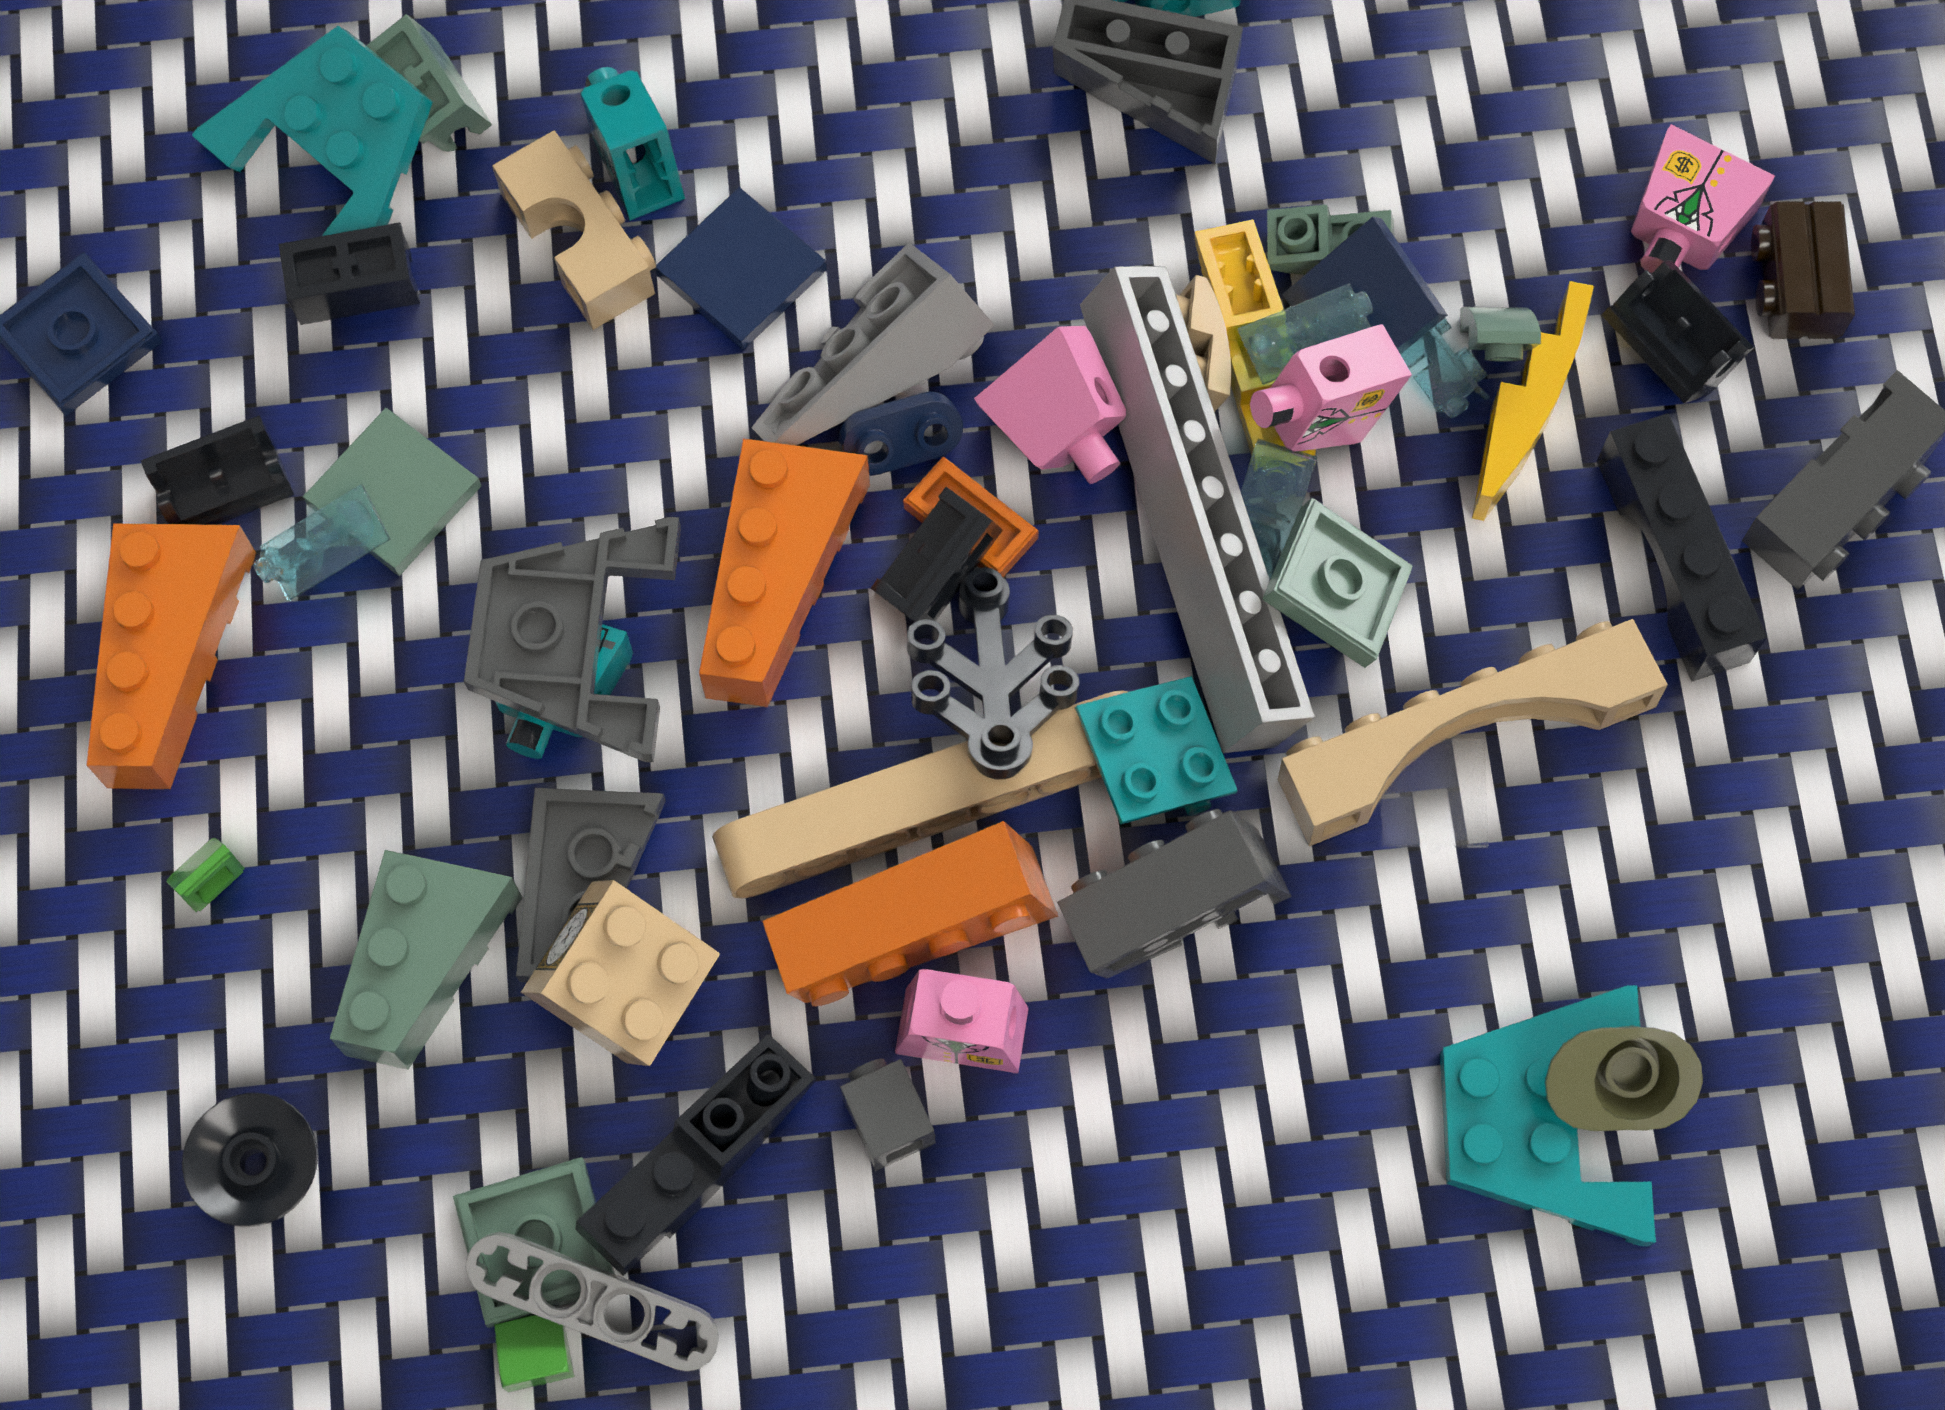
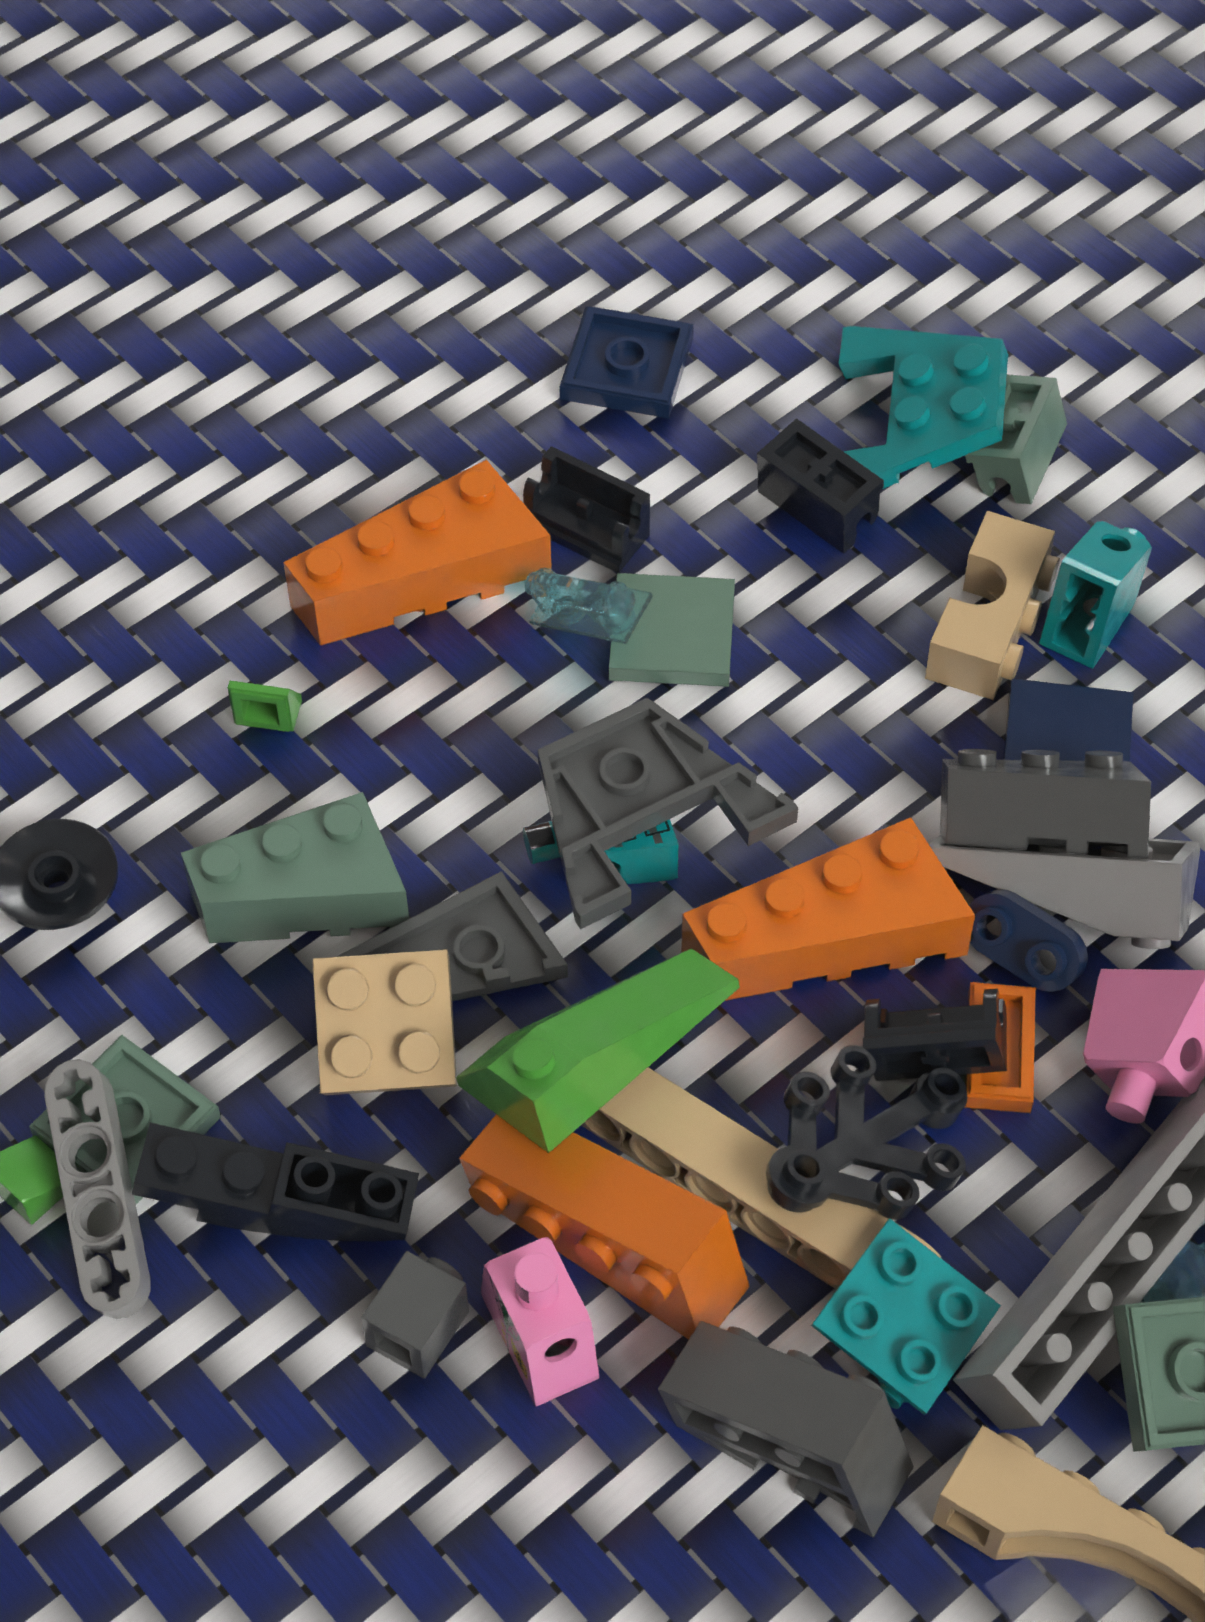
camera: 55 degrees right, 15 degrees down
none -> bright green wedge [456,948,740,1153]
none -> dark grey wedge [940,749,1151,858]

